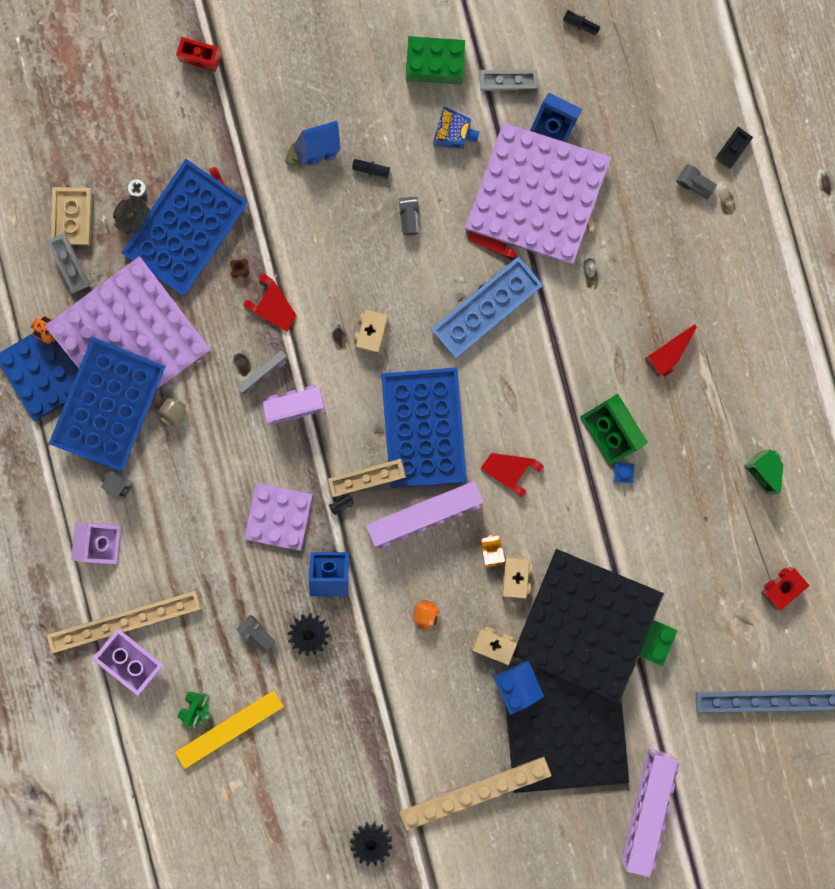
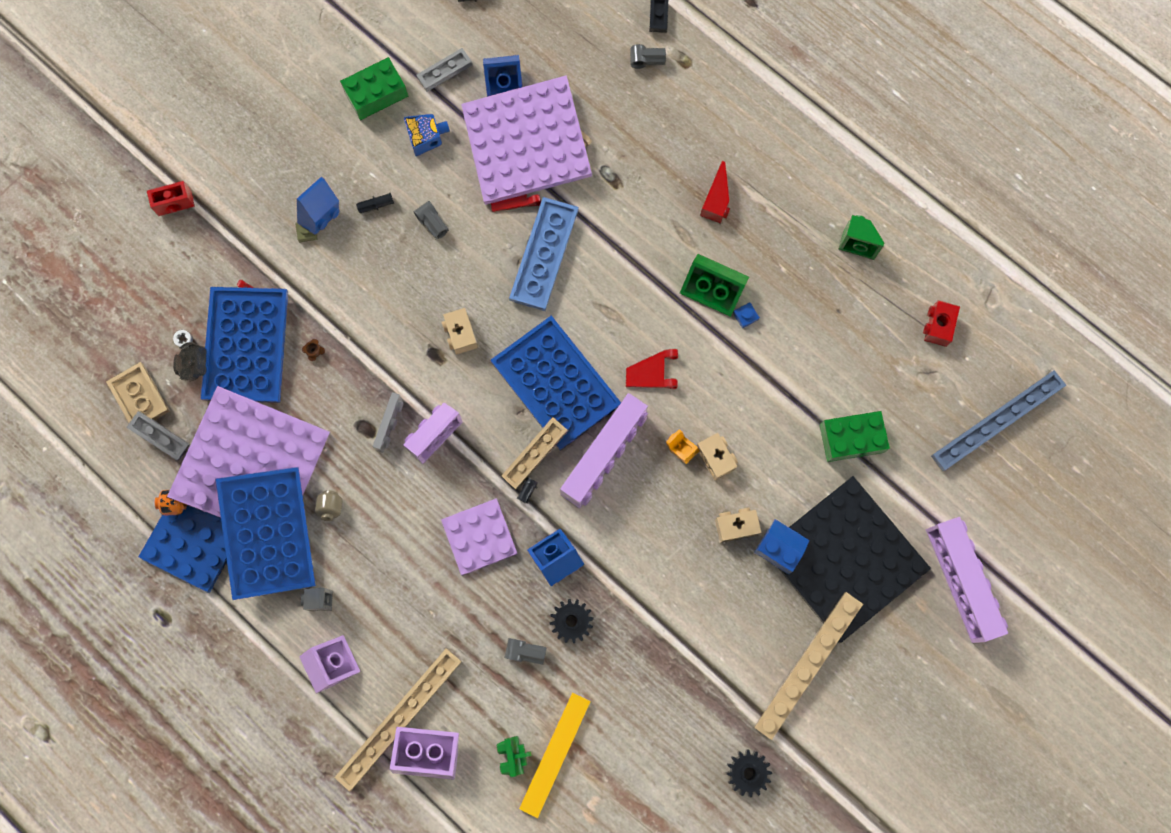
camera: 30 degrees left, 10 degrees down
red flag [243,273,297,332] -> none
orange head [412,600,440,630] -> none
black plate [513,549,665,703] -> none

